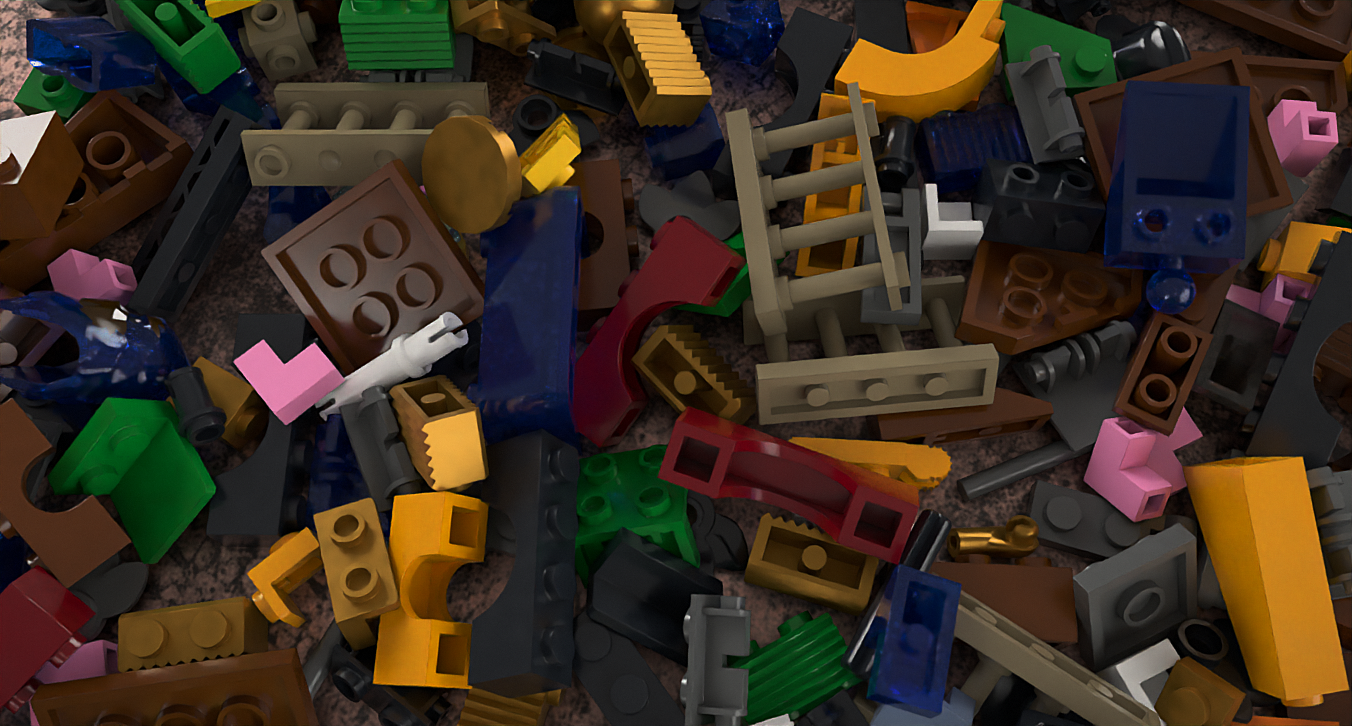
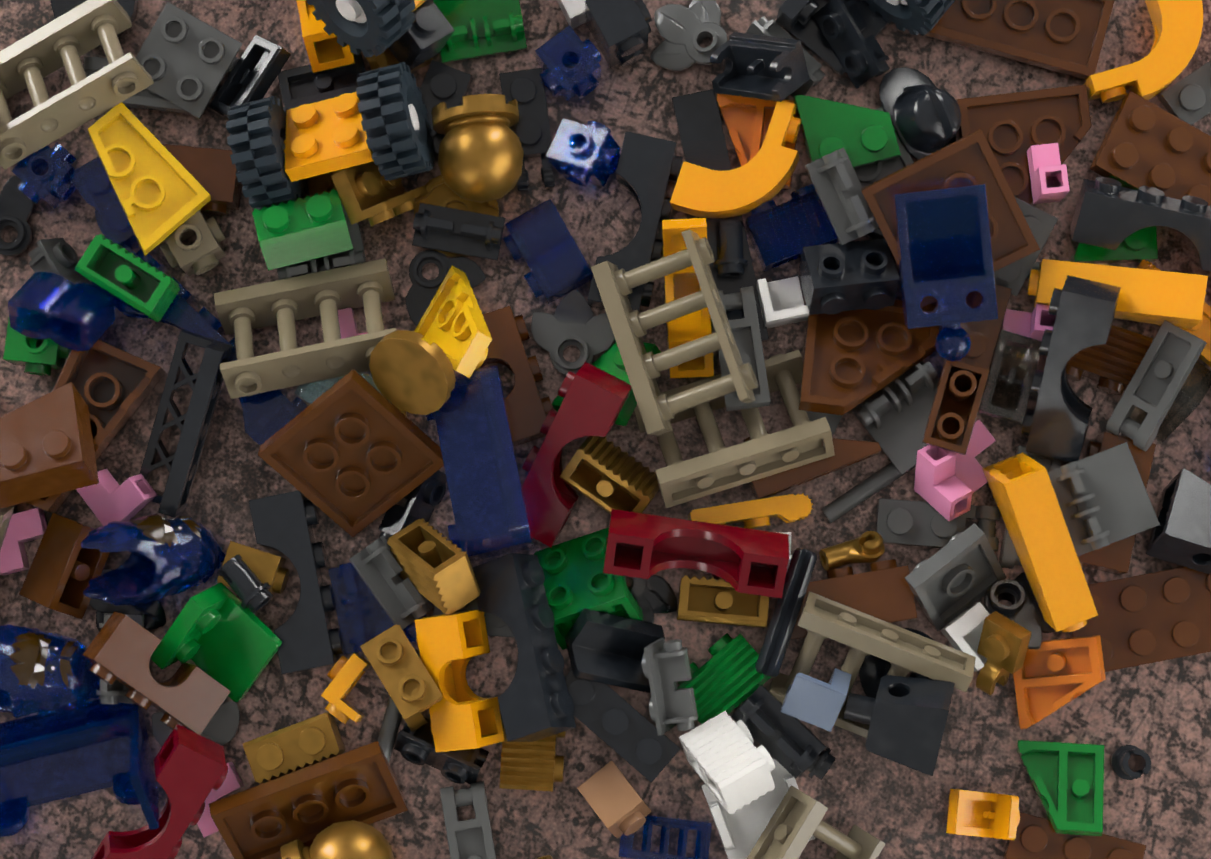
camera: 10 degrees left, 15 degrees up
bright pink piece [233,339,345,425] -> none
white pin [315,312,468,424] -> none
pearl gold brick [603,11,712,128] -> none
clear blue slope [865,564,962,719] -> none

